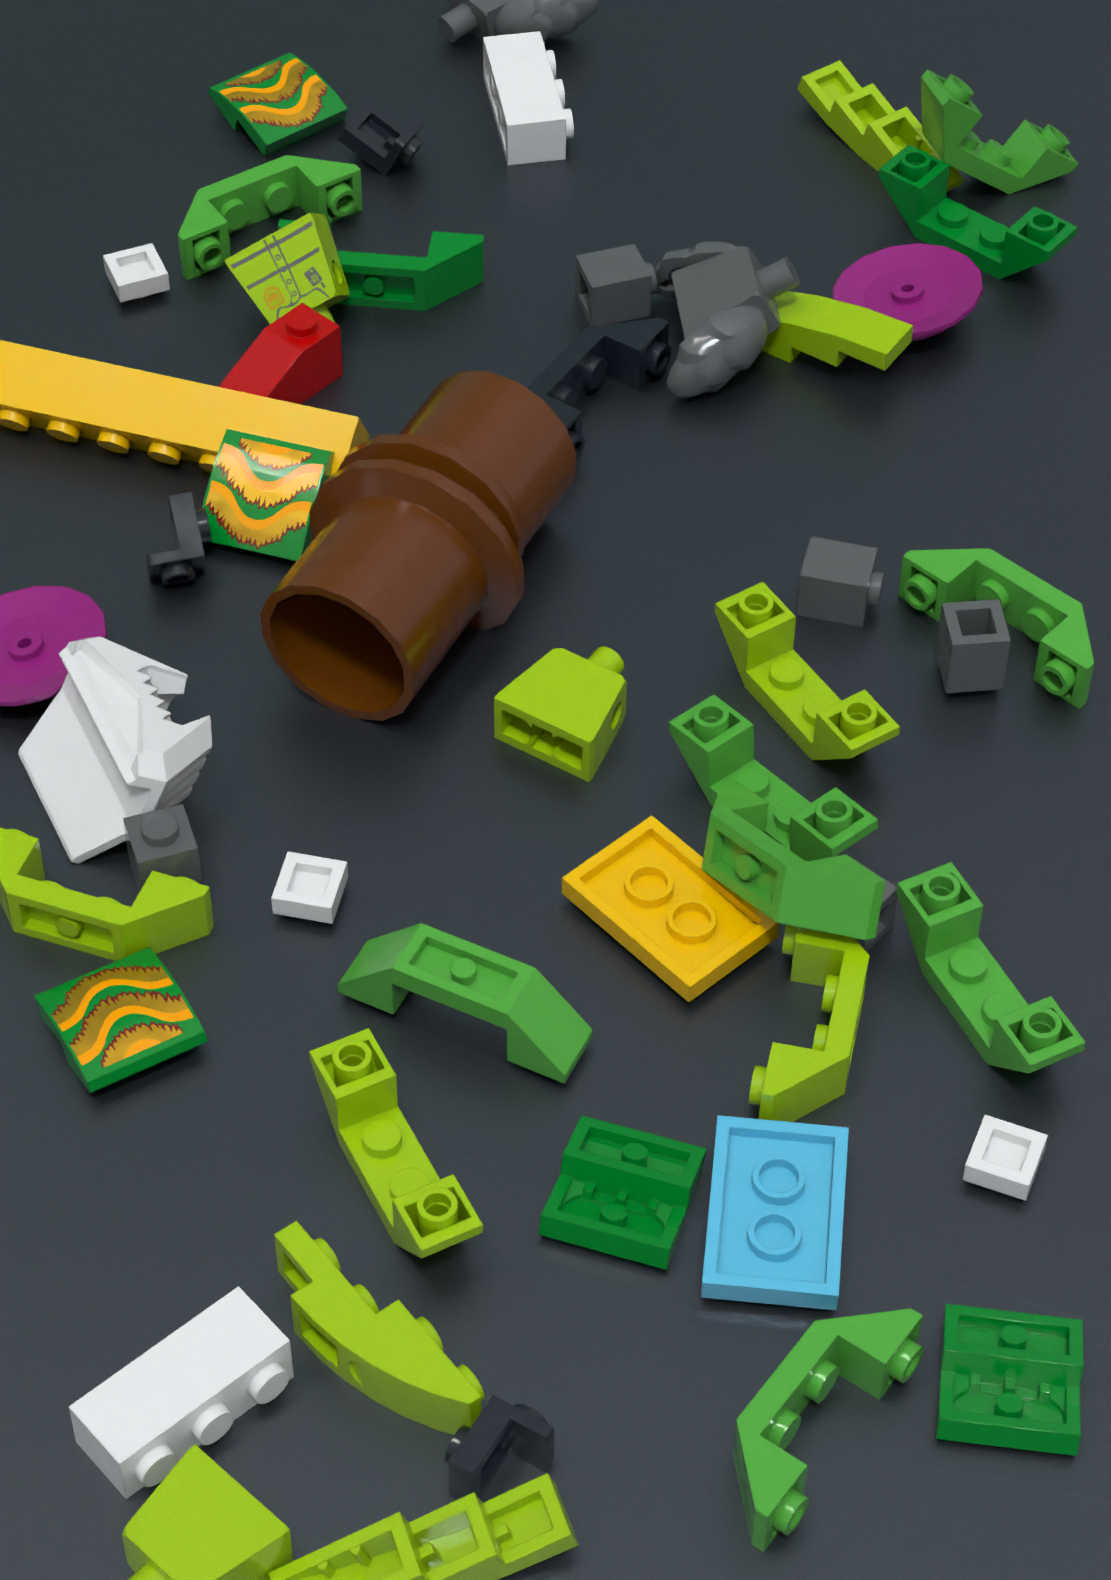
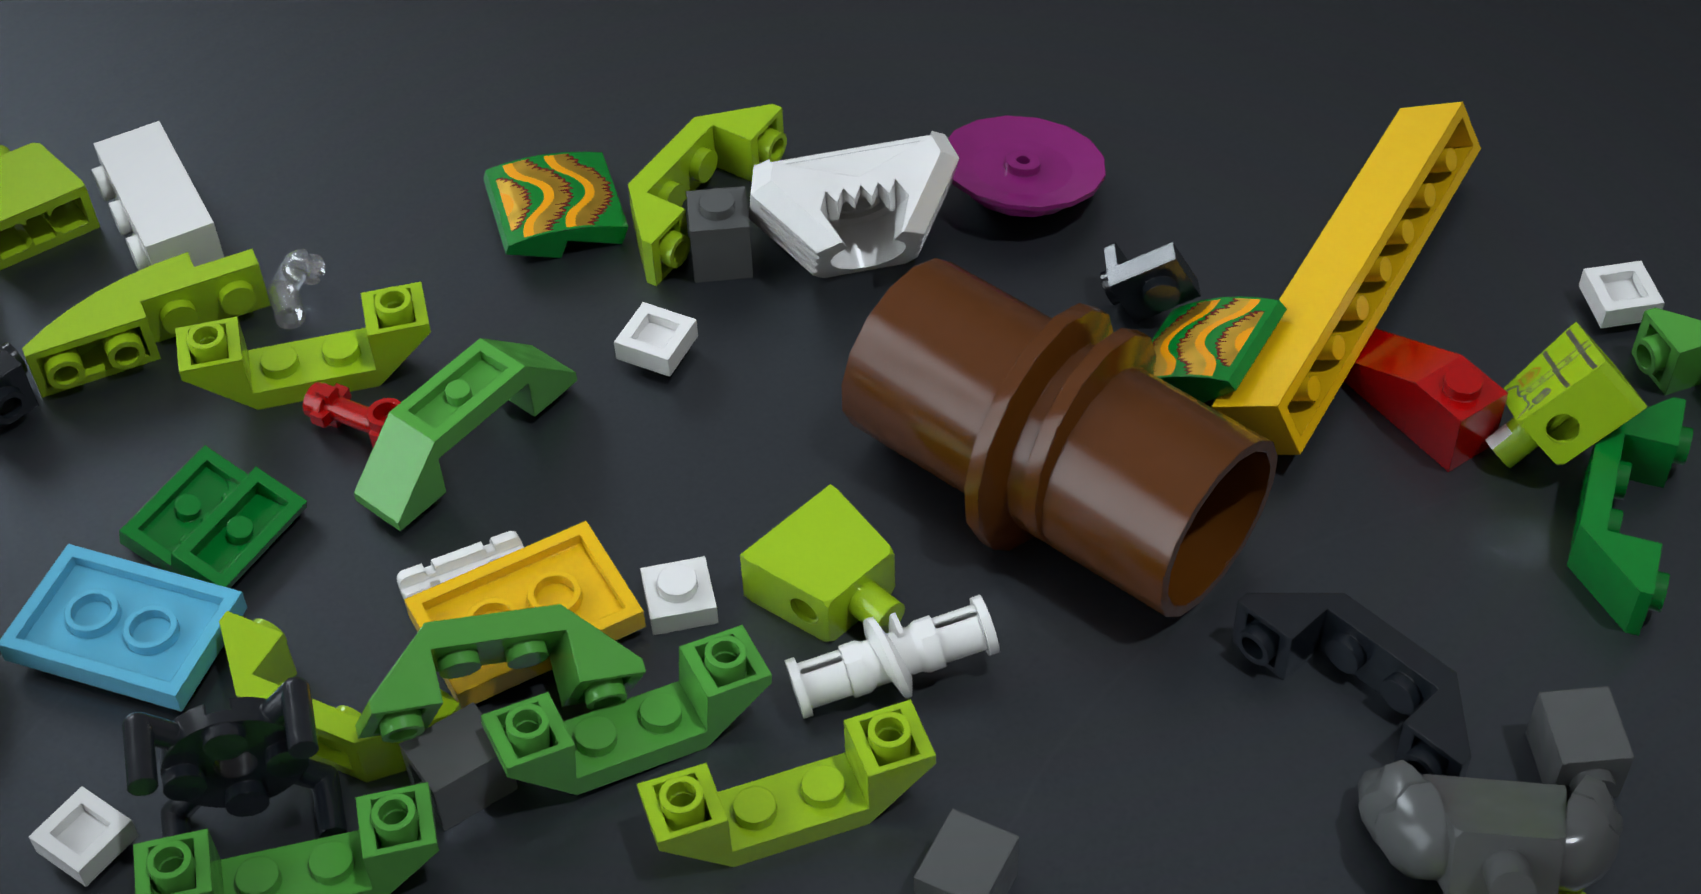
camera: 105 degrees right, 0 degrees up
none -> black plate [122,676,348,838]
none -> clear arm [268,248,325,329]
none -> red bar [303,382,401,448]
none -> white axle [397,531,524,599]
none -> white plate [640,556,718,636]
none -> white piece [784,595,1000,719]

